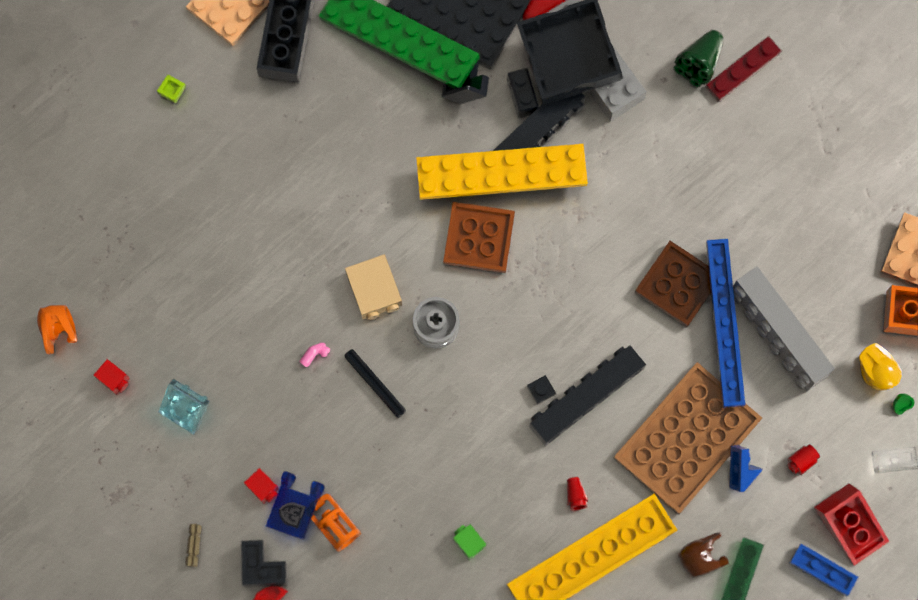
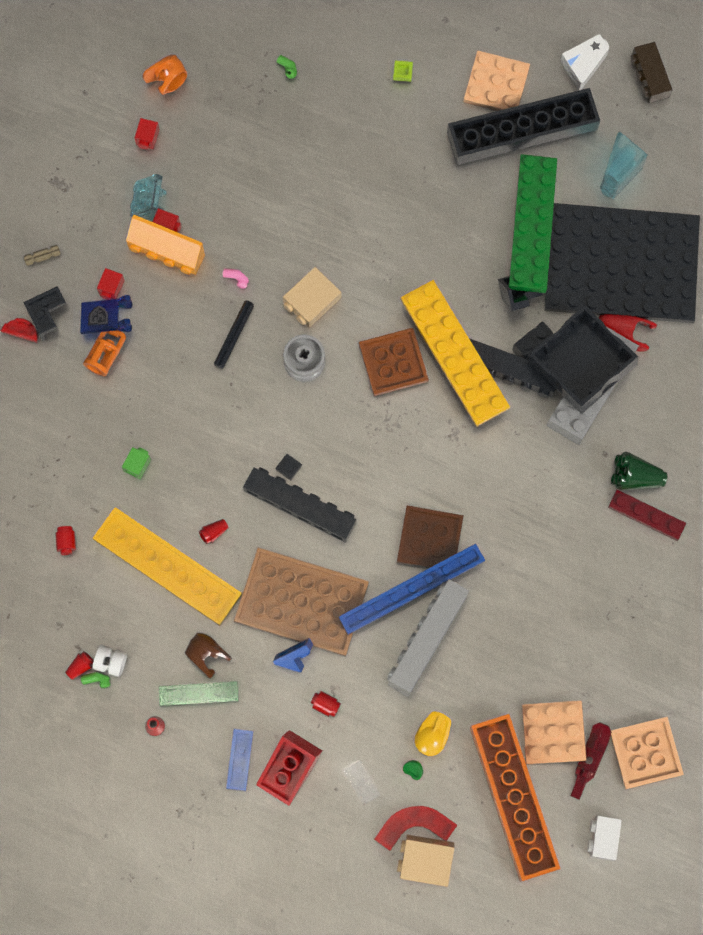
camera: 65 degrees right, 0 degrees up
none -> light orange slope [126,215,205,275]
none -> red brick [152,208,182,233]
none -> bright green arm [277,55,297,79]

